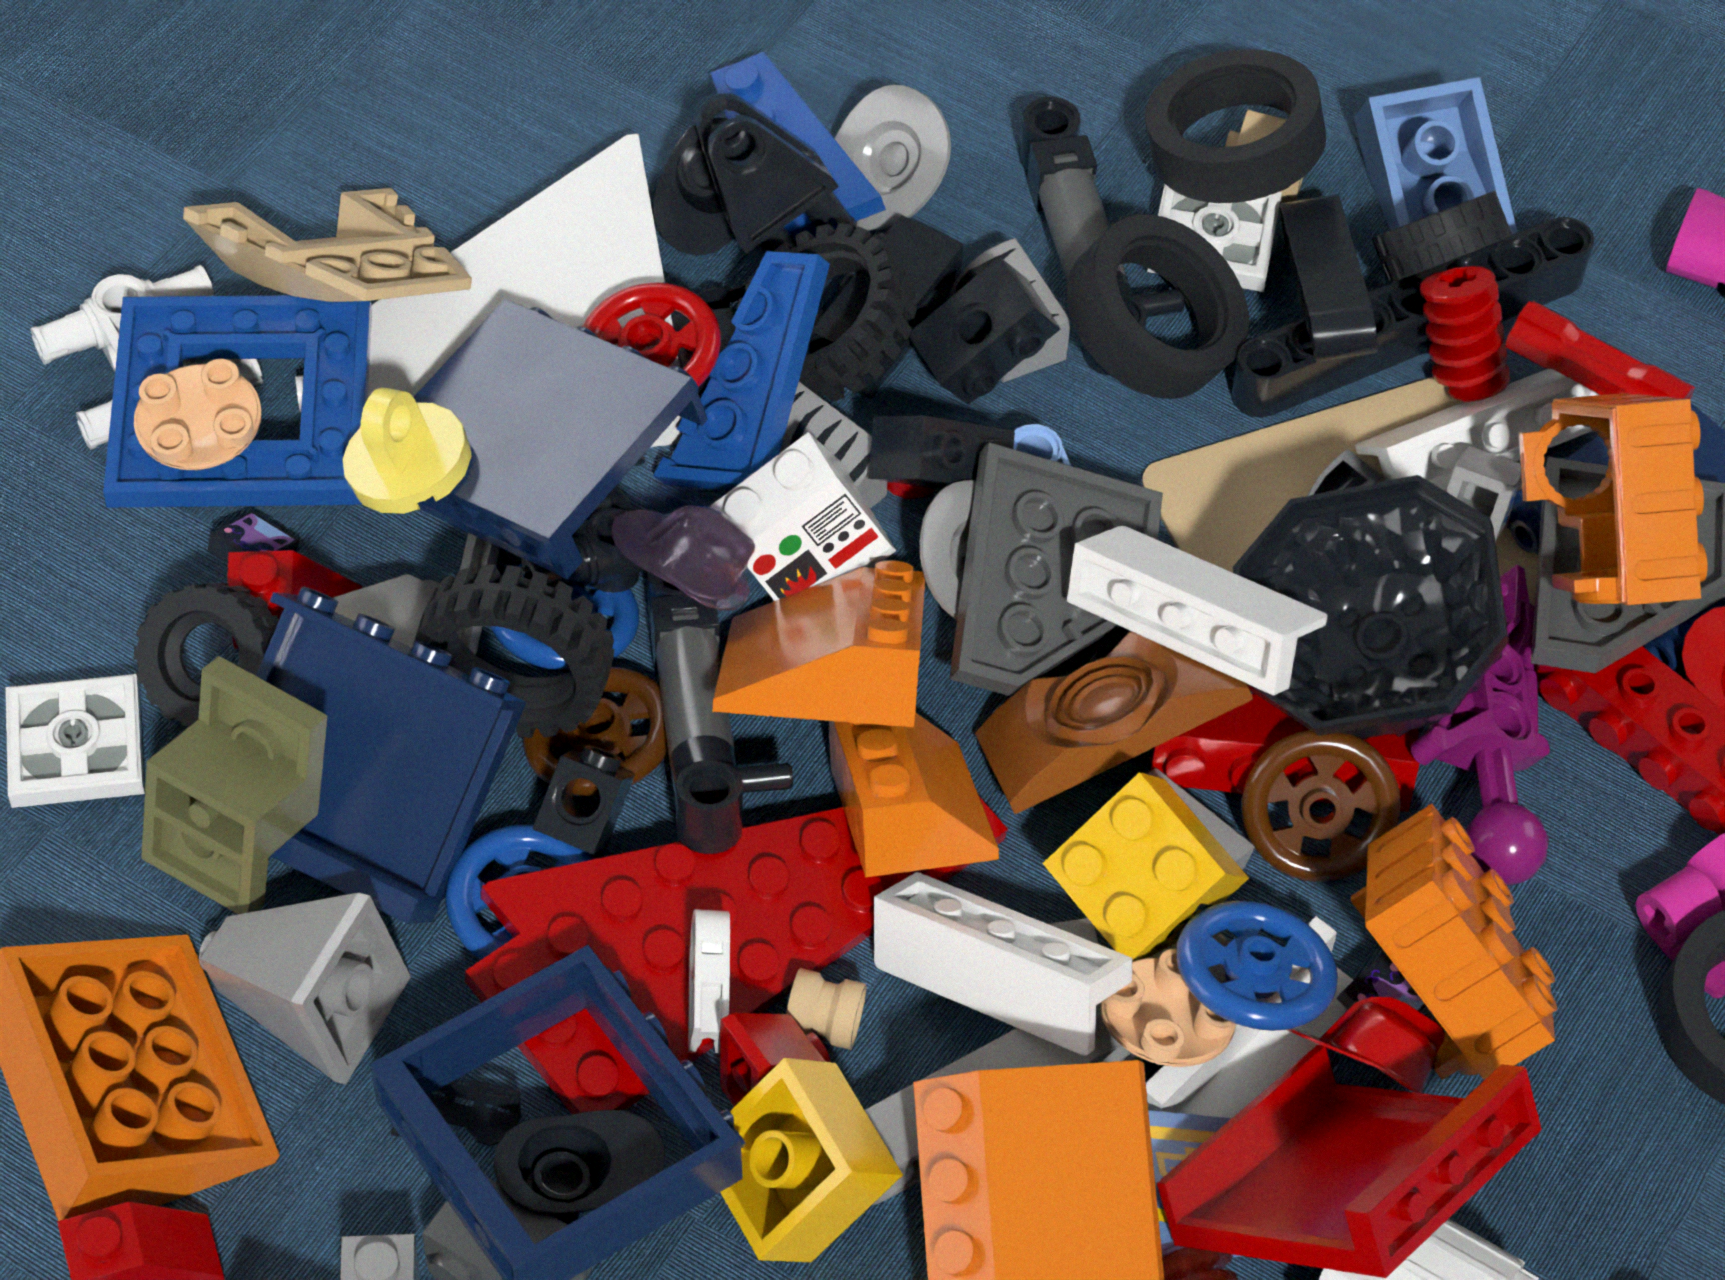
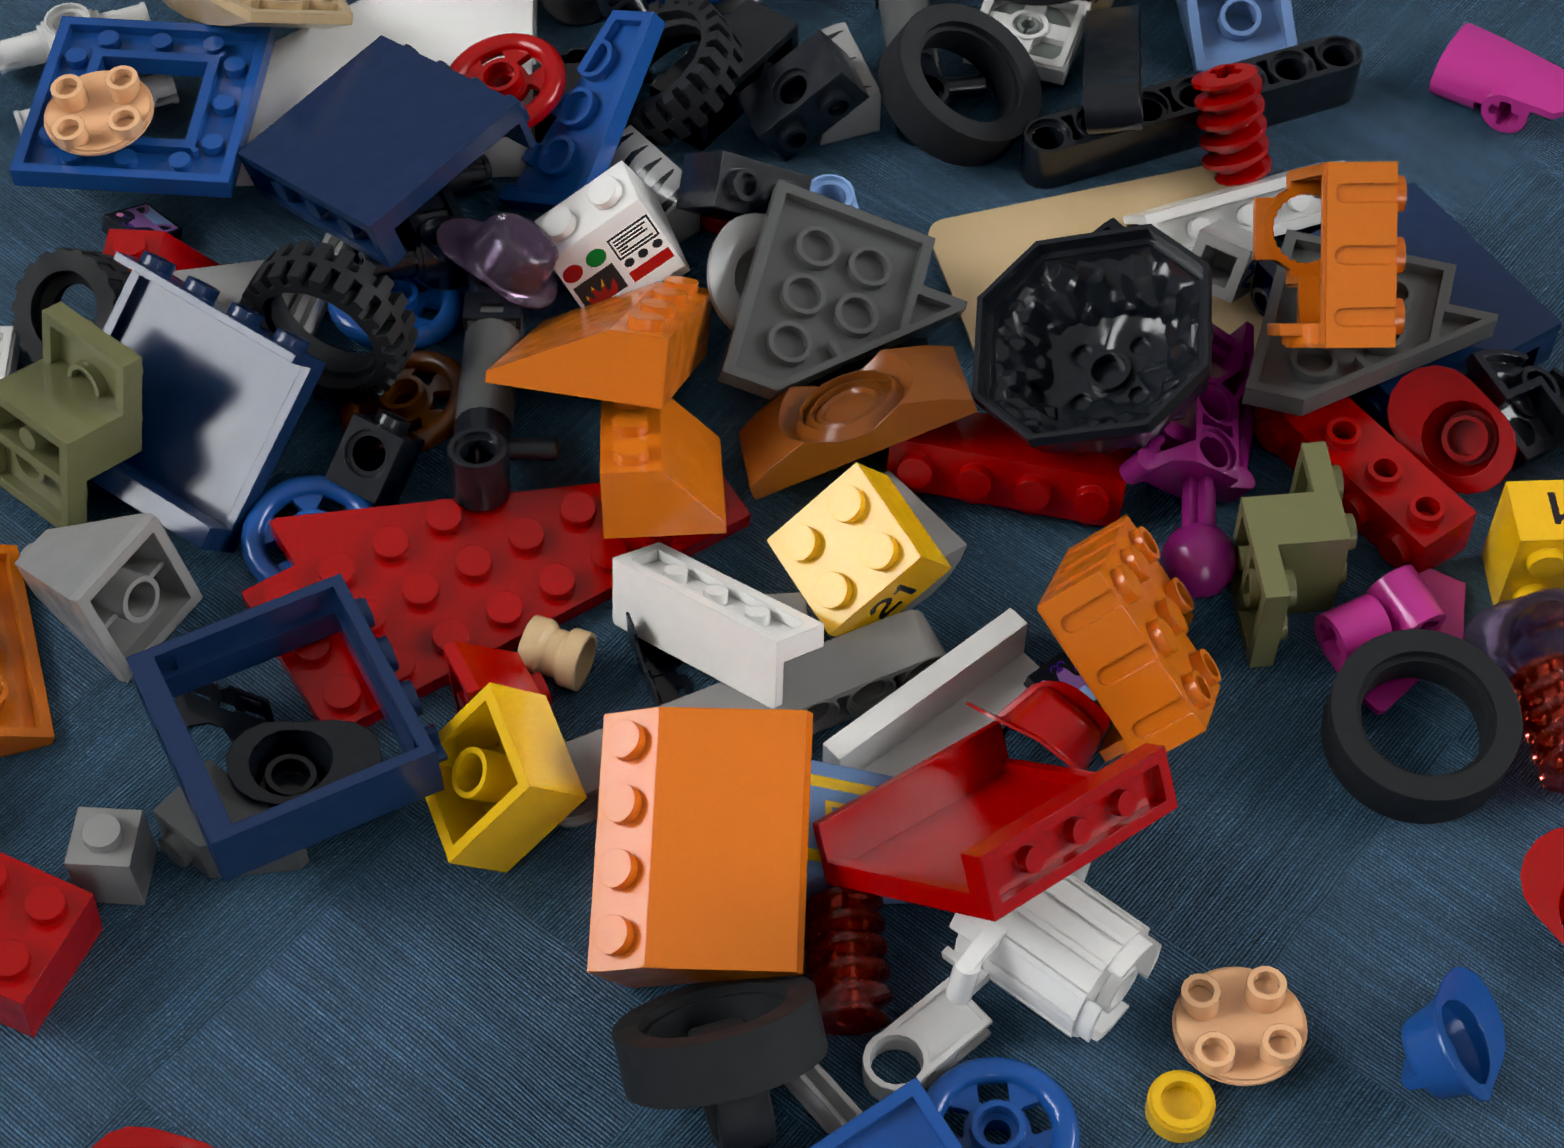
camera: 10 degrees right, 0 degrees up
light yellow tile [343,387,472,514] -> none
white piece [688,909,730,1054] -> none
white panel [1067,526,1327,696] -> none
light nougat dish [1100,948,1237,1067] -> none
blue plate [1176,901,1338,1031] -> none
reddish brown plate [1241,730,1401,882] -> none
black tyre [1372,191,1512,283] -> none
red axle [1505,301,1695,400] -> none
none -> black piece [626,612,694,707]
none -> olive bracket [1229,441,1357,668]

